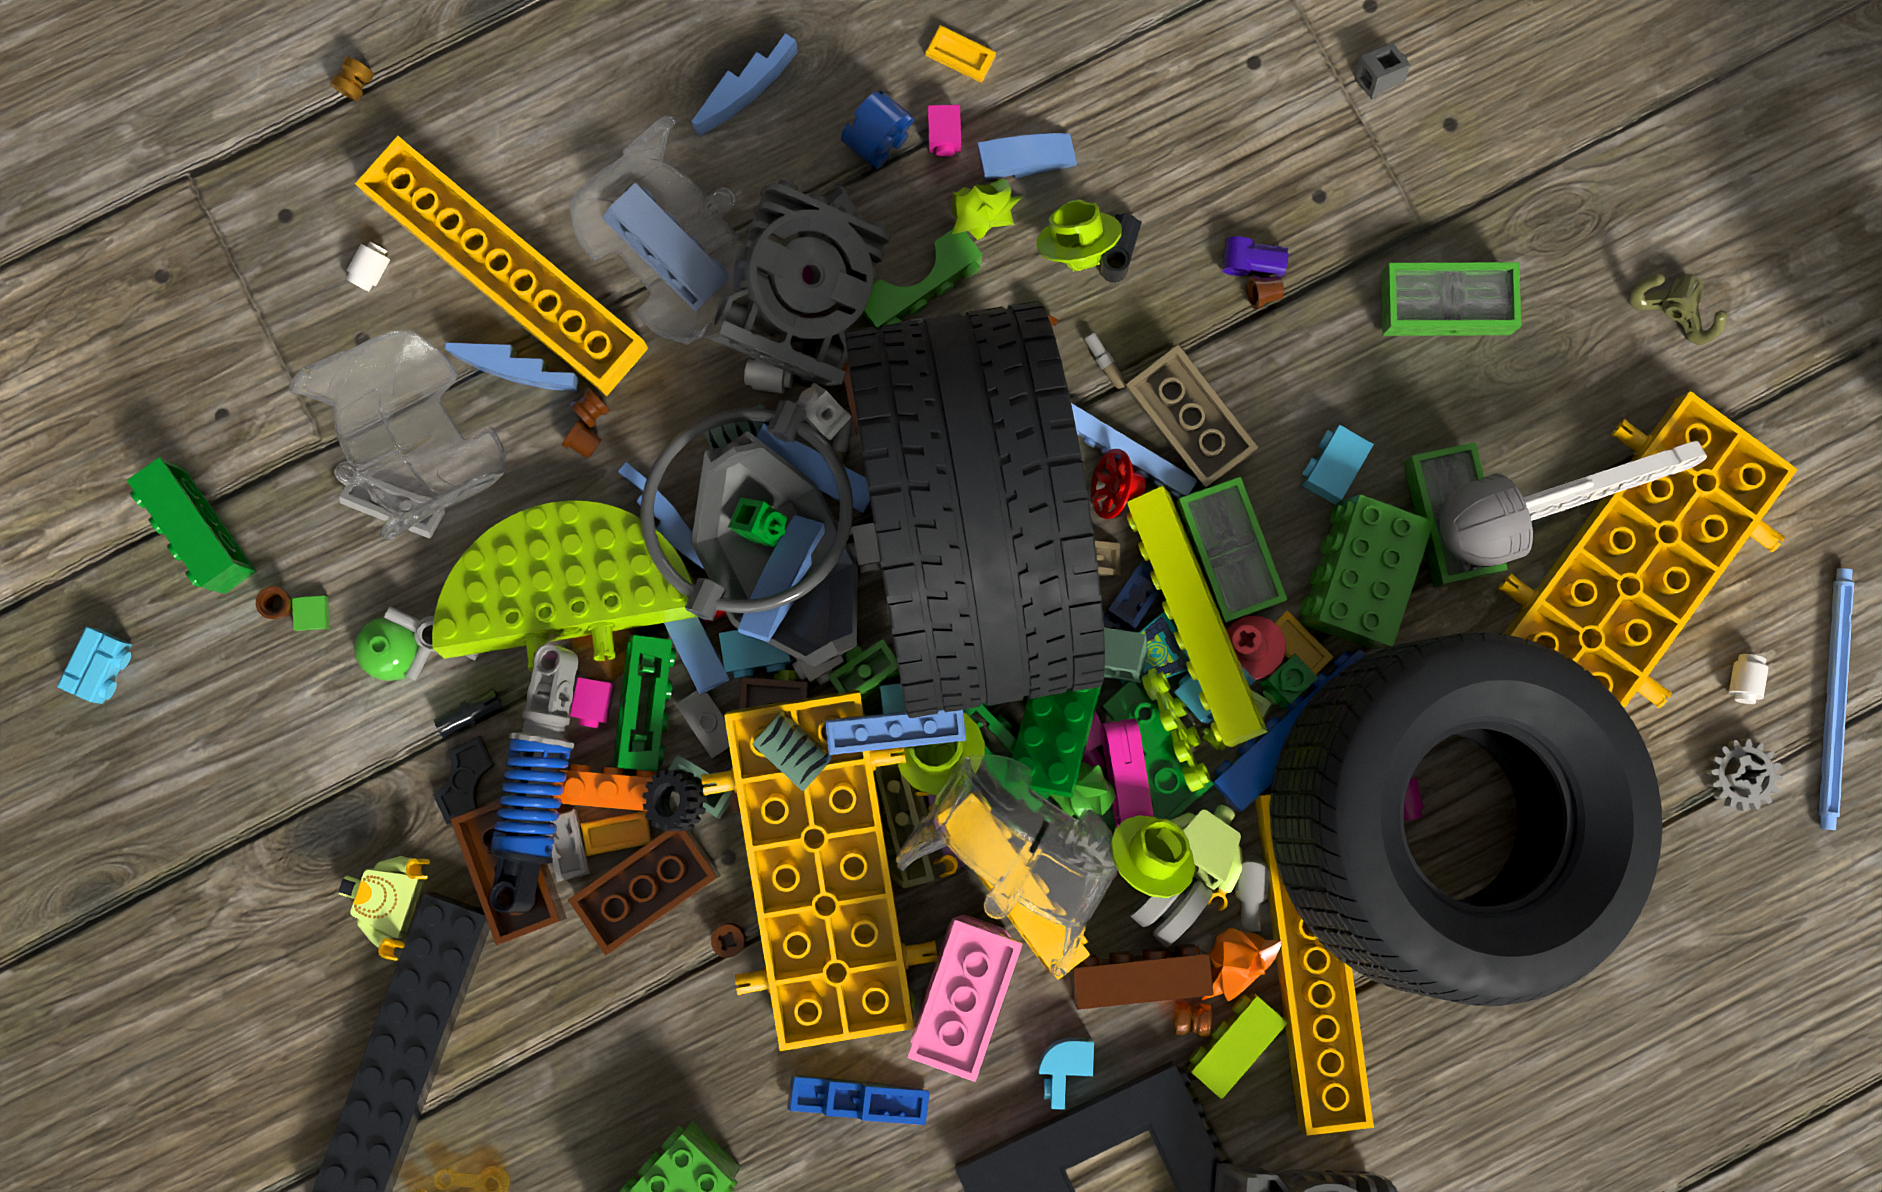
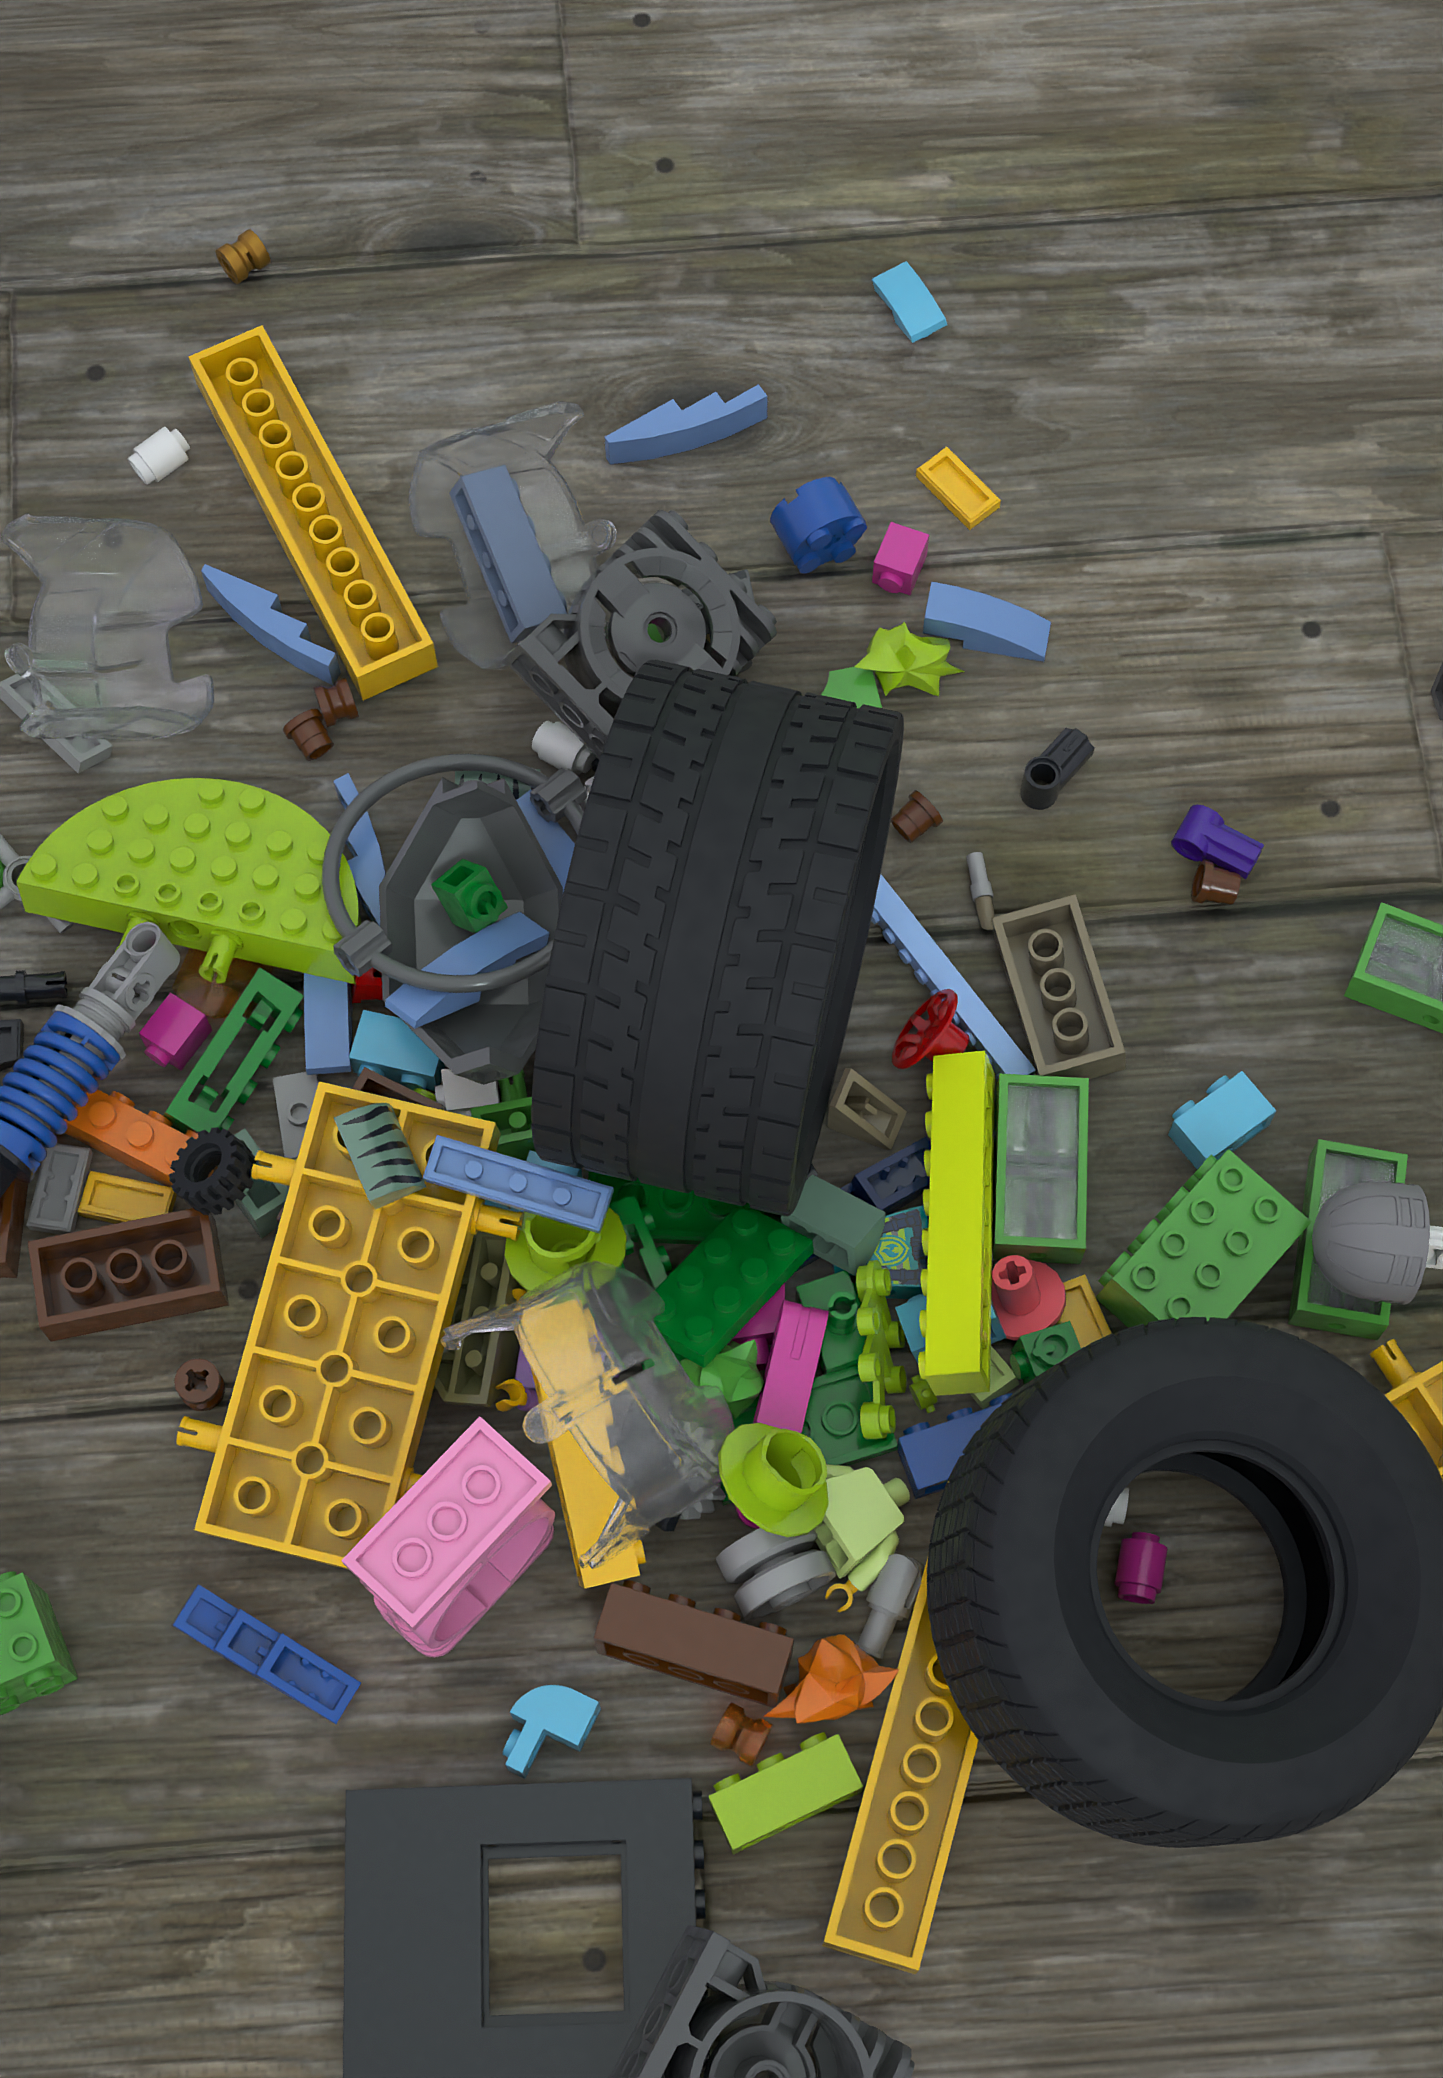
camera: 25 degrees right, 15 degrees down
lime helmet [1036,199,1122,272] -> none

